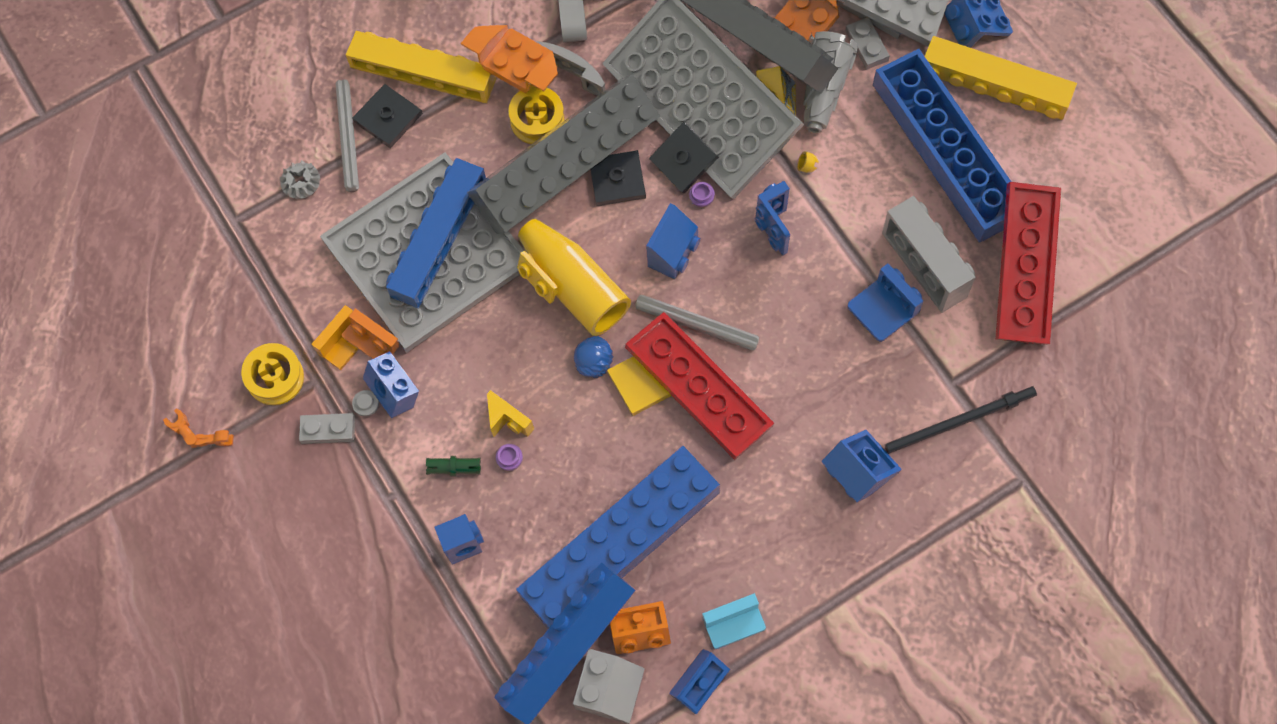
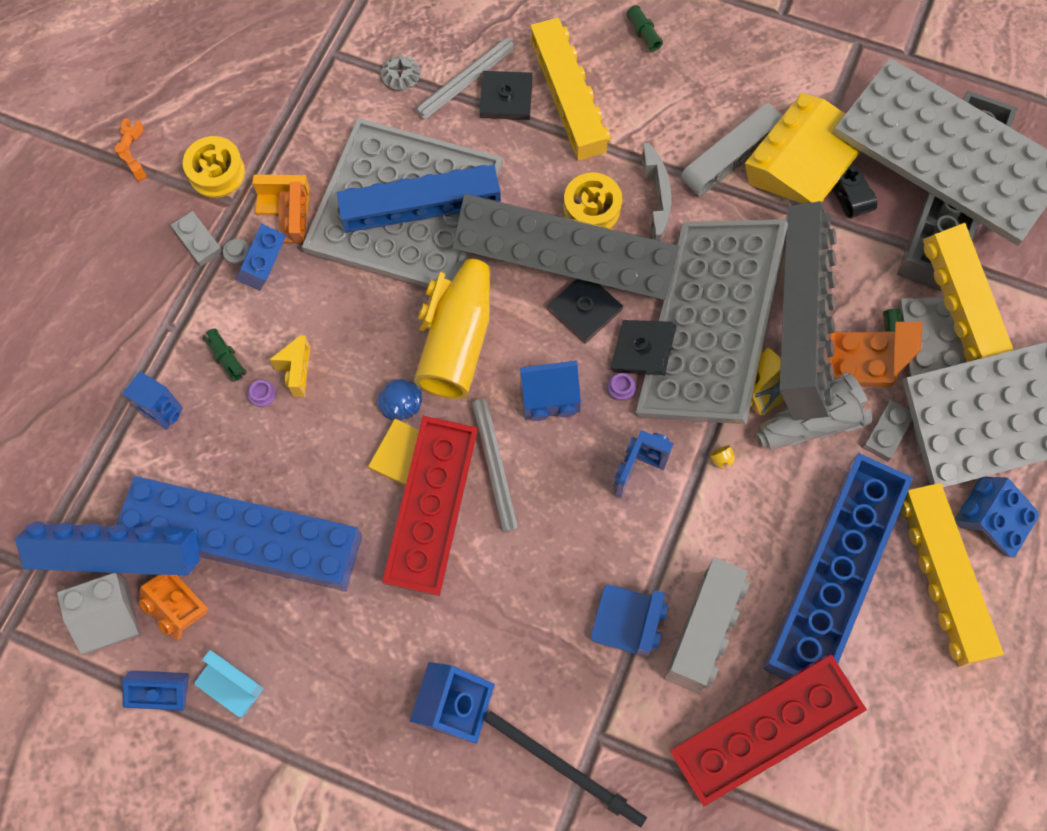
camera: 50 degrees right, 0 degrees up
orange piece [461,25,558,93] -> none

